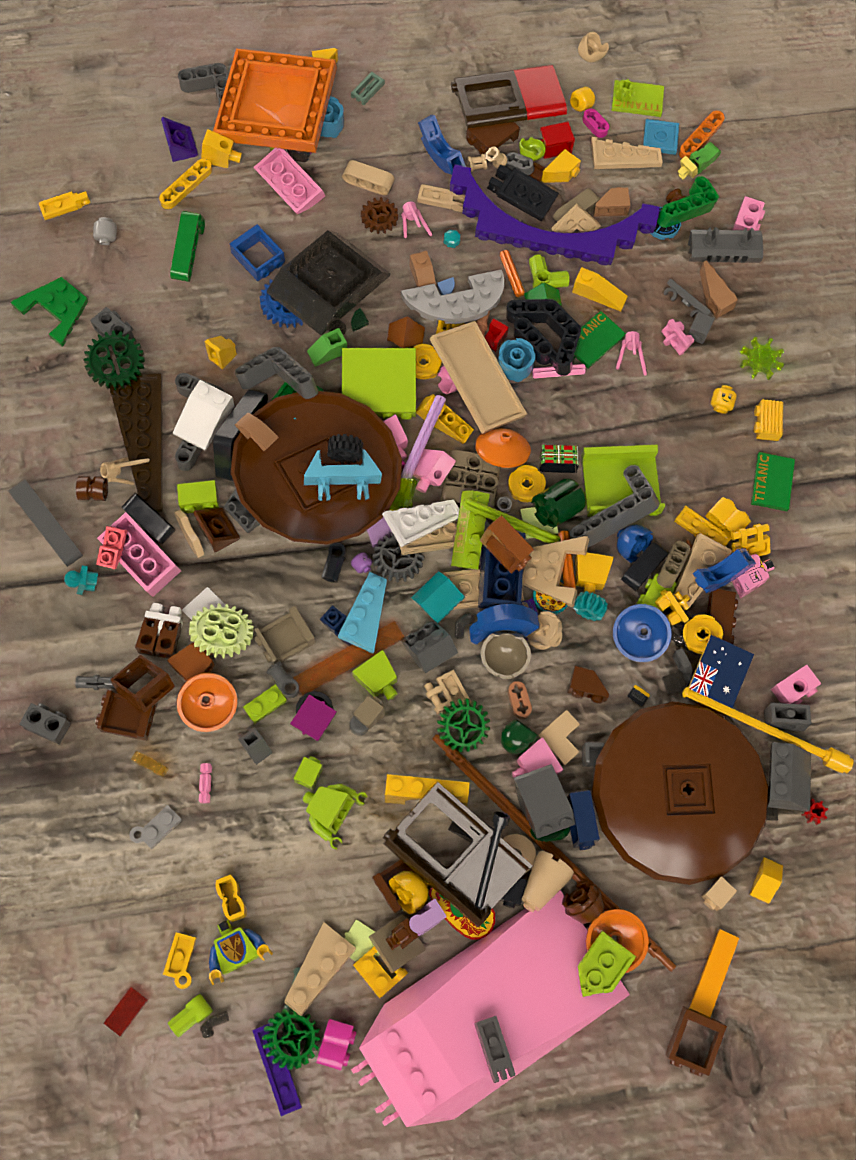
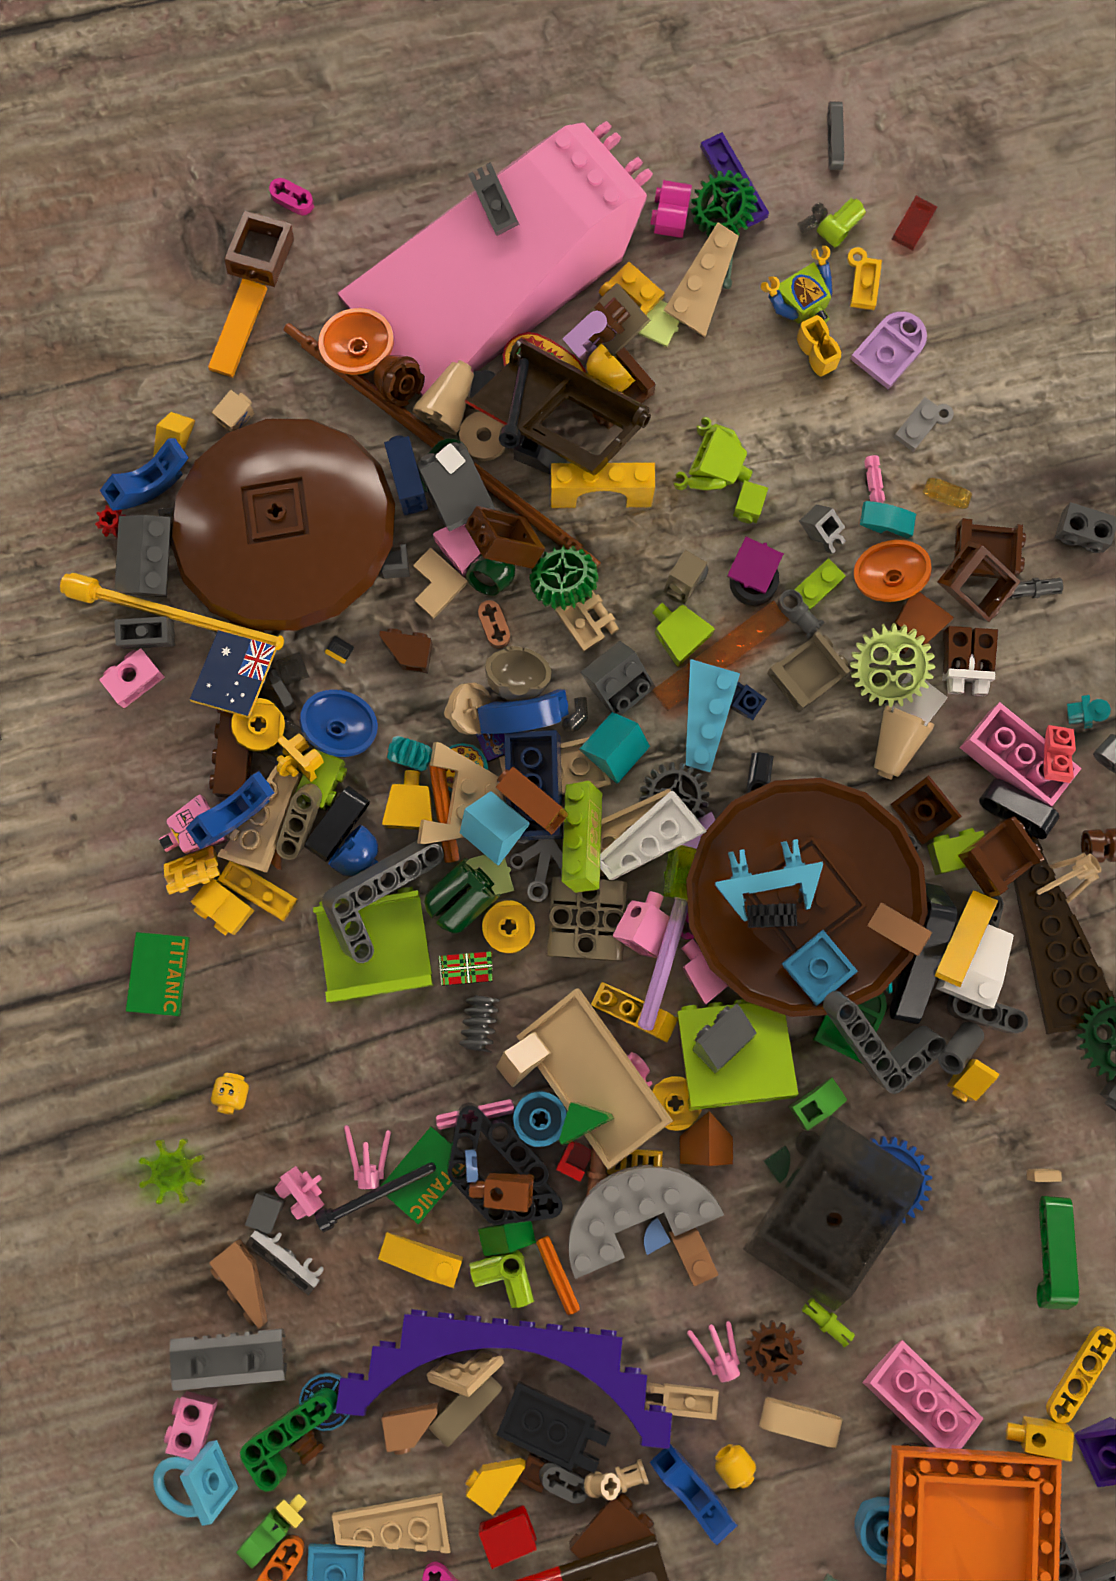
camera: 175 degrees right, 10 degrees up
tan tile [174,510,204,558] -> none
blue window [229,224,285,282] -> none
medium lavender piece [351,552,372,573] -> none
teal tile [444,230,460,248] -> none
lime axle [463,498,561,544] -> none
orange dish [475,428,531,468] -> none
lime hair [519,137,546,161] -> none
lime tile [578,931,636,997] -> none
yellow brick [754,399,783,441] -> none
none -> blue arch [100,438,188,510]
none -> medium azure tile [153,1440,239,1526]
none -> dark pink beam [269,178,314,215]
none -> black piece [315,1162,436,1232]
none -> white sticker [436,443,465,474]
none -> dark grey piece [459,996,500,1052]
none -> medium azure slope [460,791,530,865]
none -> reddish brown window [465,506,545,569]
none -> medium blue tile [465,1150,478,1182]
none -> dark orange torso [469,1173,534,1212]
none -> tan slope [496,1032,551,1087]
none -> green slope [559,1102,614,1144]
none -> dark grey slope [693,1004,757,1074]
none -> yellow head [715,1444,756,1488]
none -> dark azure tile [781,930,858,1006]
none -> lime pin [802,1297,855,1348]
none -> dark grey beam [827,101,844,170]
none -> lavender tile [850,312,927,390]
none -> teal slope [860,501,916,539]
none -> tan cone [874,705,935,780]
none -> yellow tile [935,890,998,987]
none -> dark grey pin [938,1022,985,1074]
none -> reddish brown panel [958,817,1044,897]
none -> tan tile [1027,1169,1062,1182]

